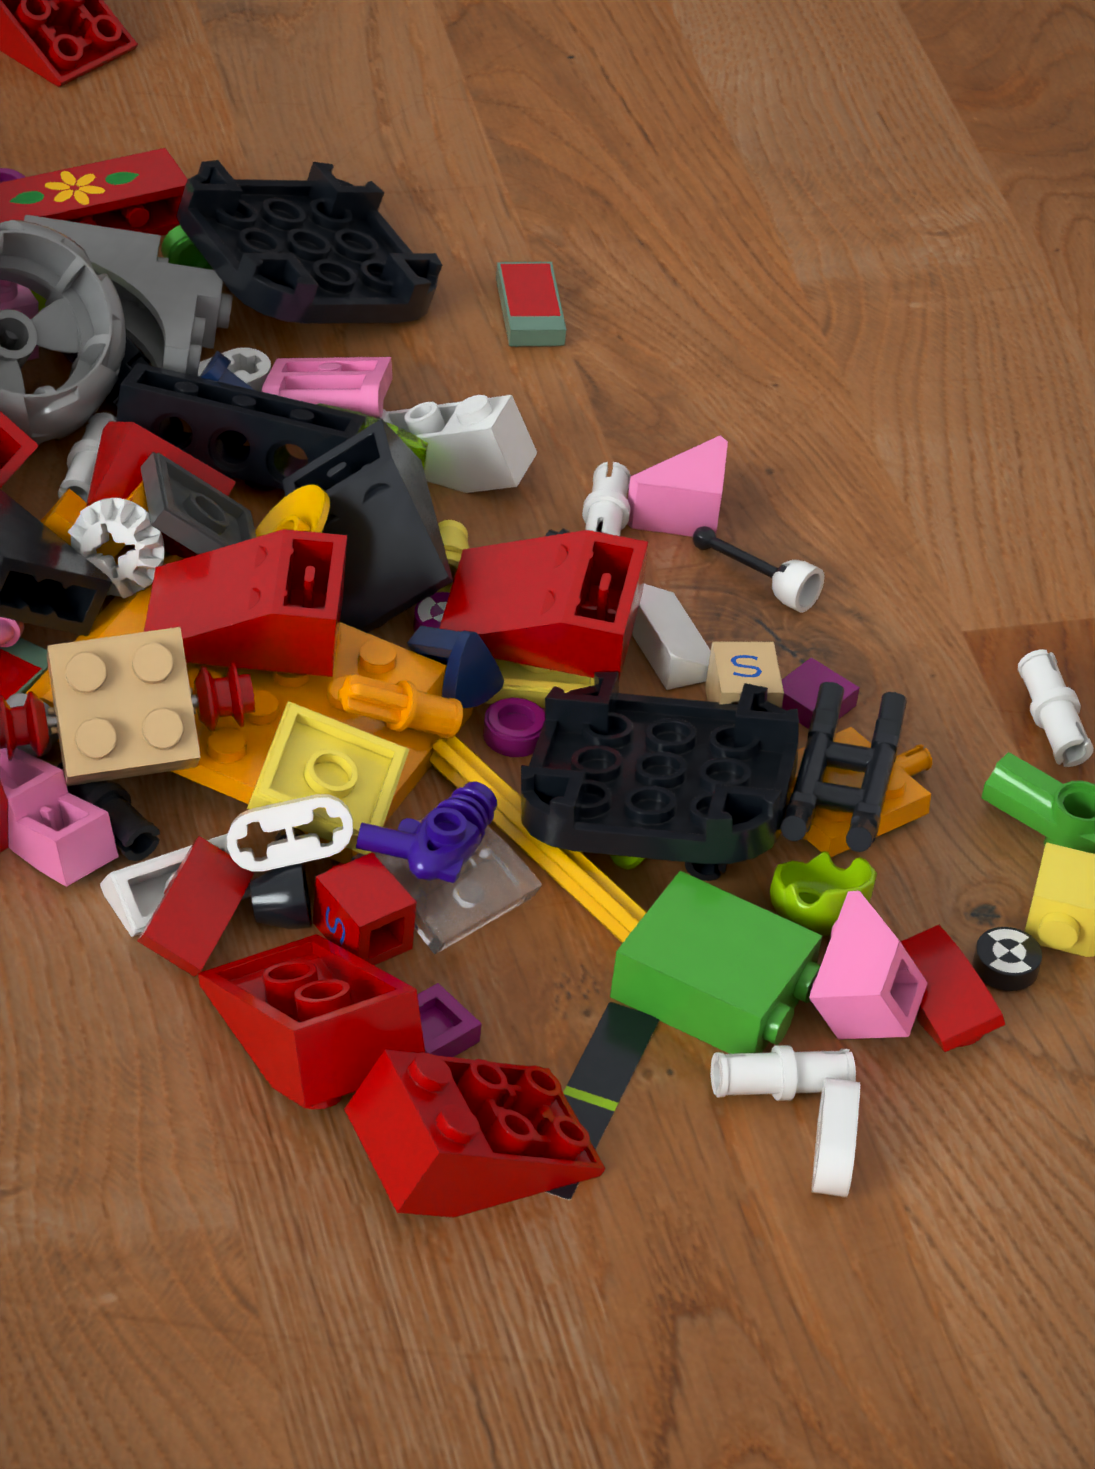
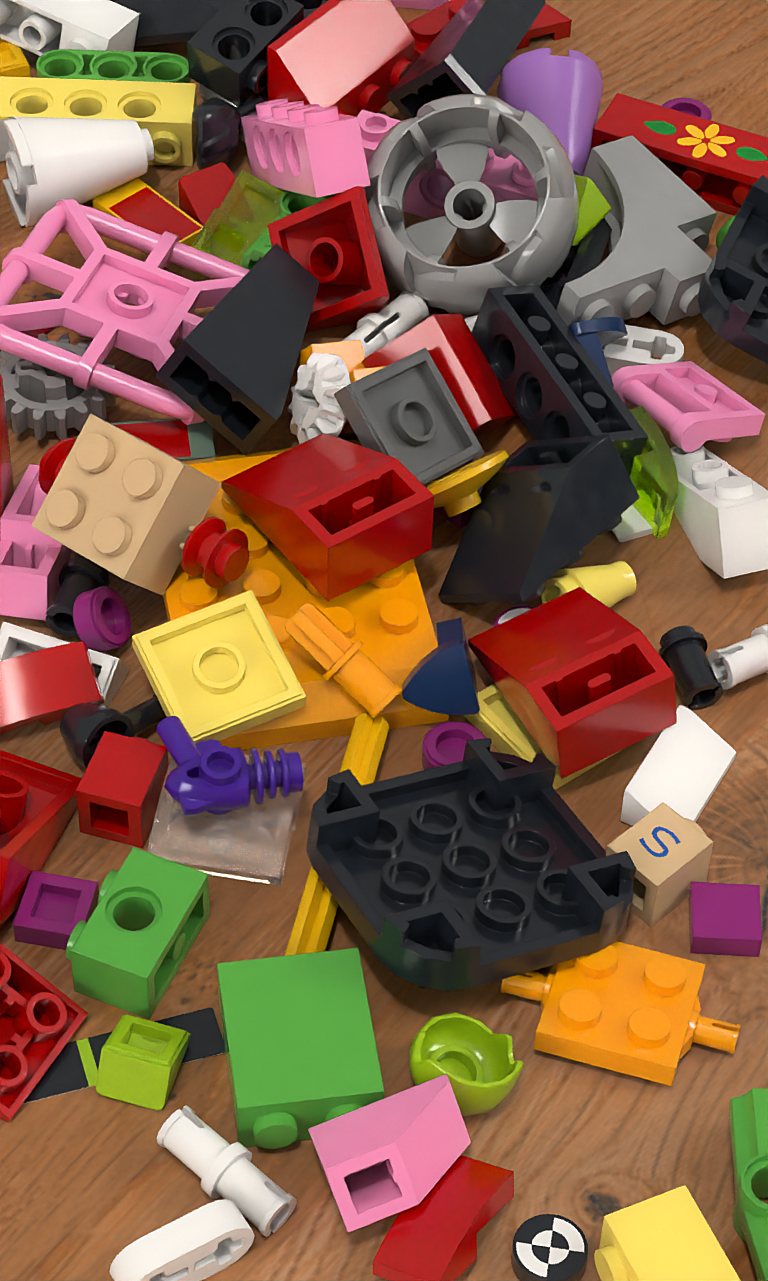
camera: 55 degrees right, 5 degrees up
white beam [227,794,353,871] -> none
black piece [781,682,907,852] -> none
none -> bright green brick [66,847,210,1020]
none -> magenta tile [73,586,131,653]
none -> lime slope [96,1014,191,1111]
none -> white pin [343,290,429,358]

